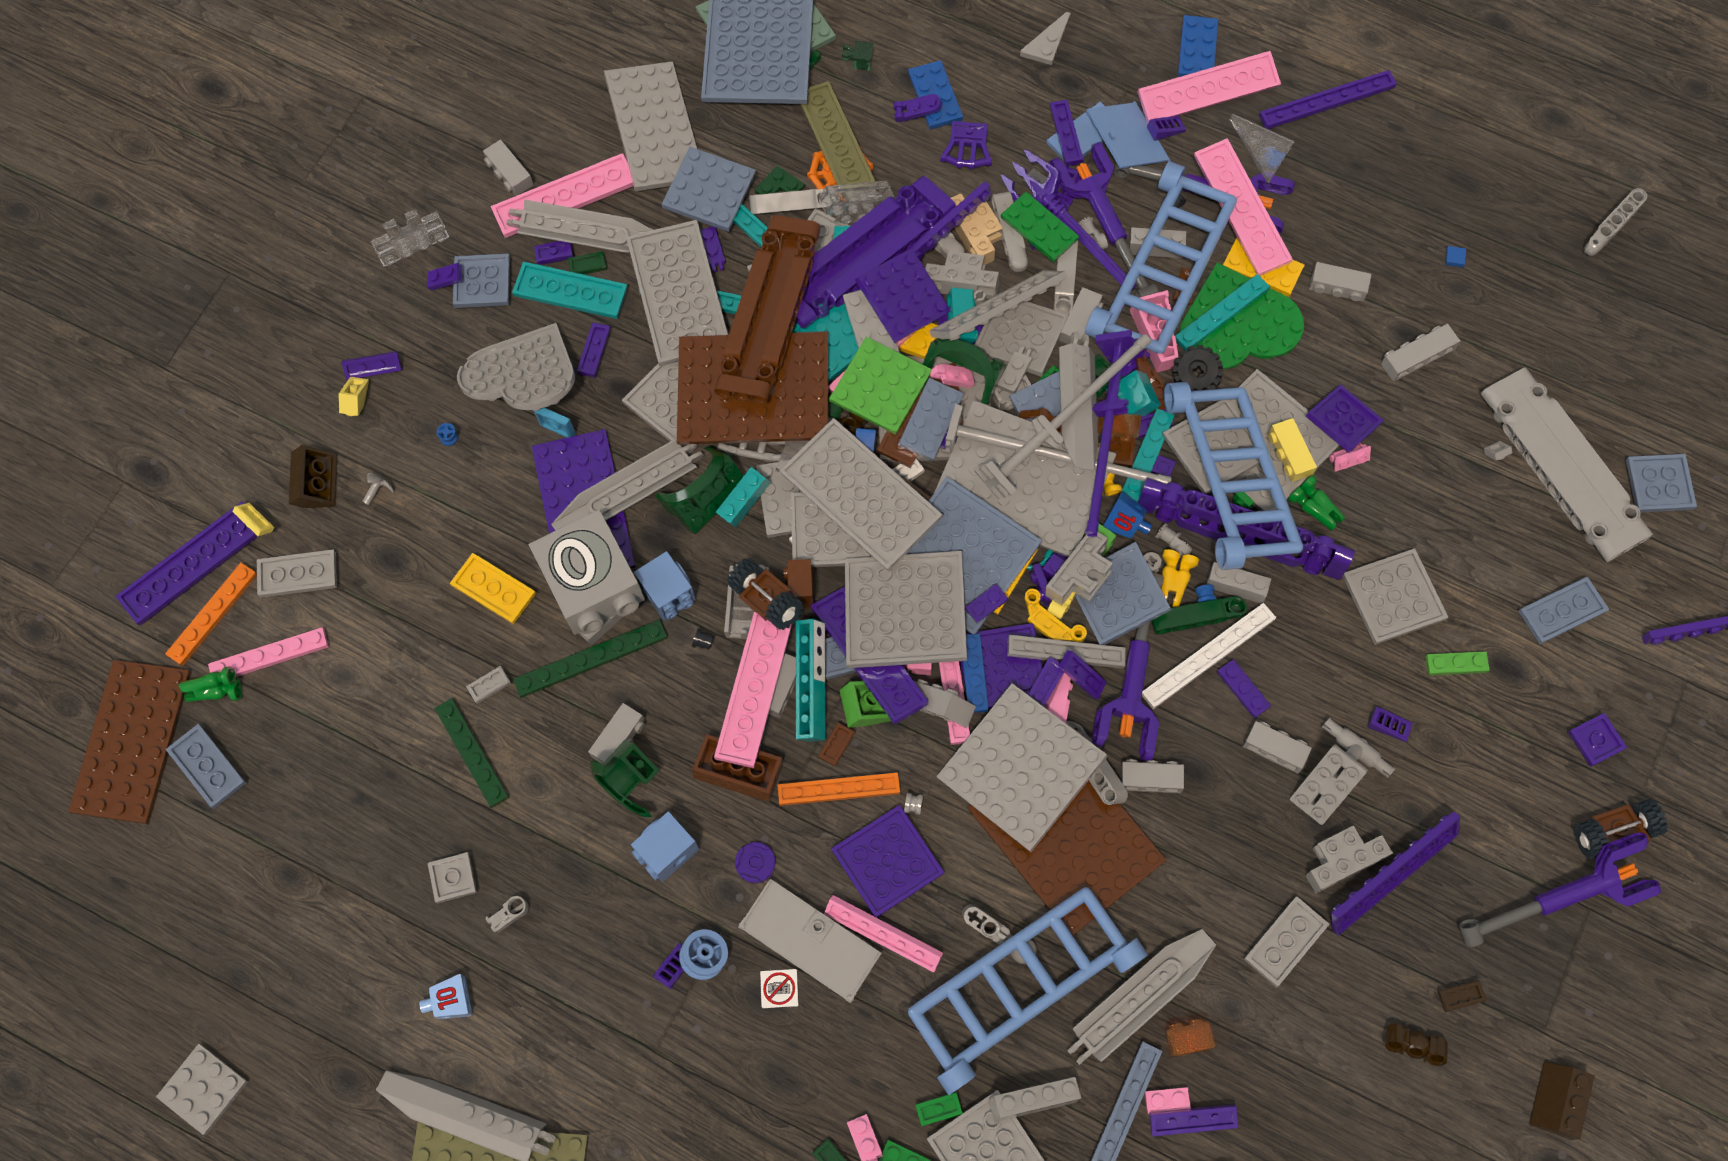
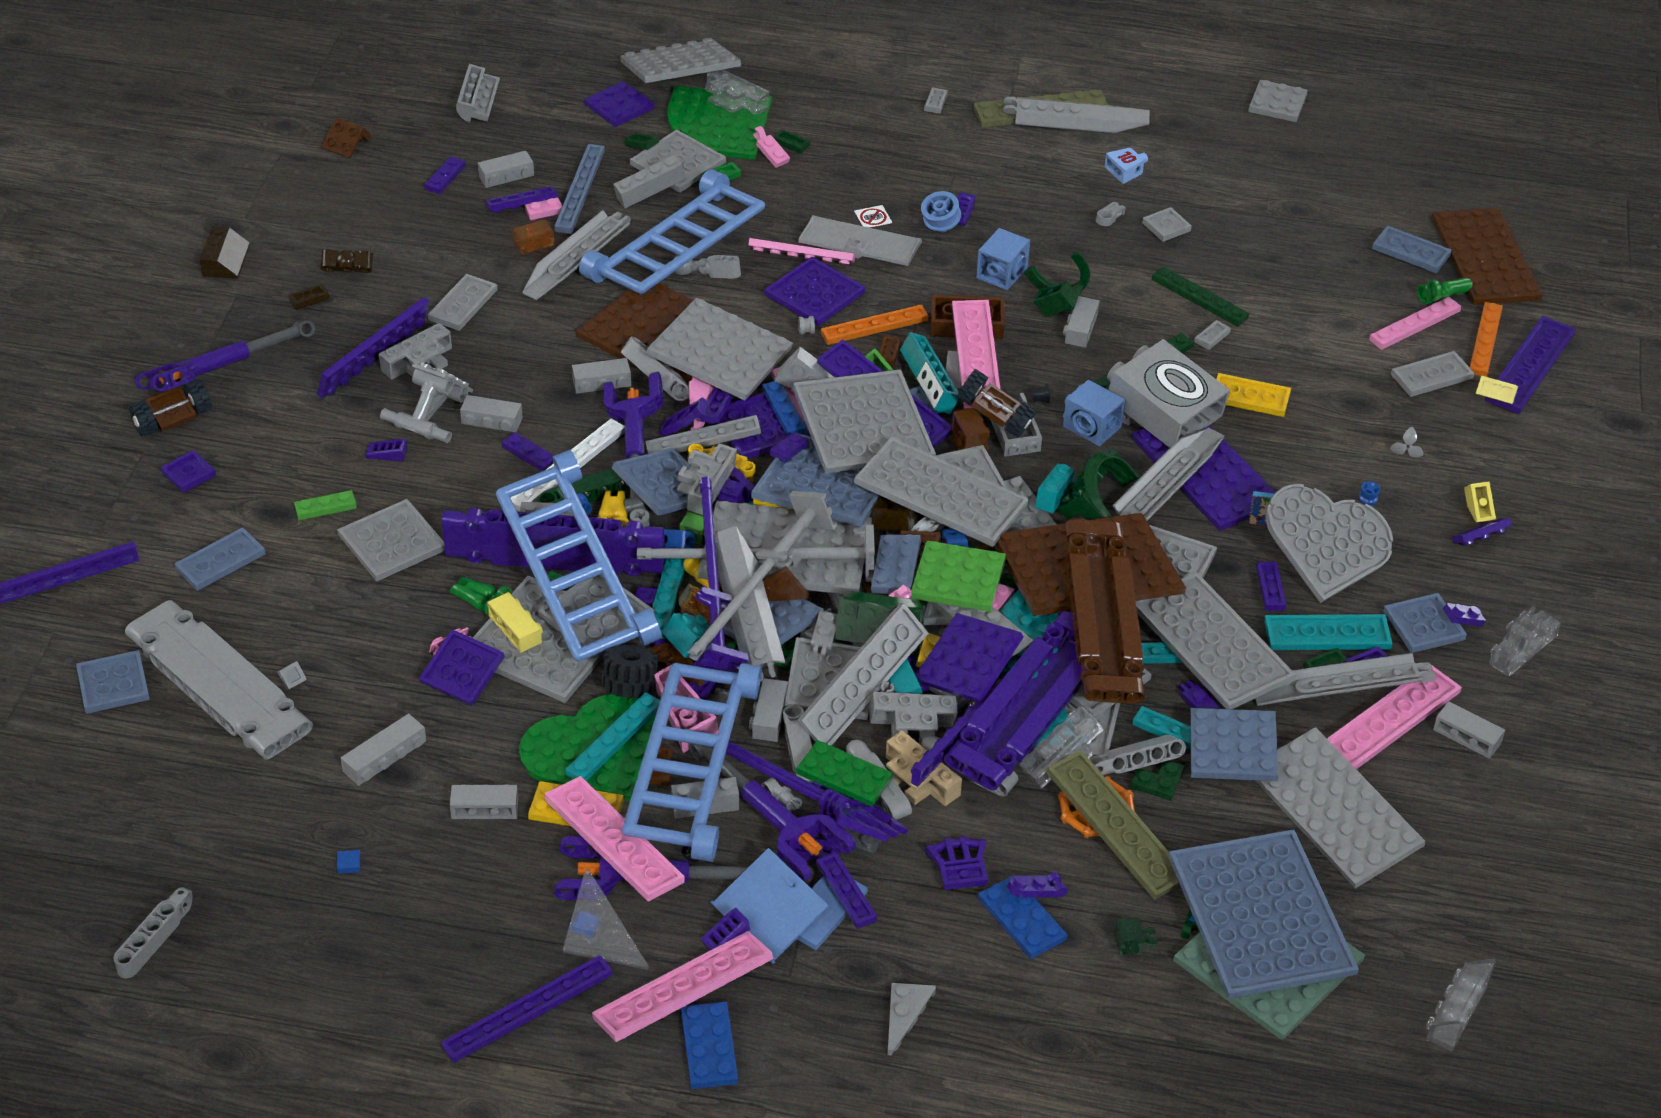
camera: 160 degrees right, 25 degrees down
dark brown slope [289,445,337,509] -> none
dark purple tile [735,842,776,884] -> none

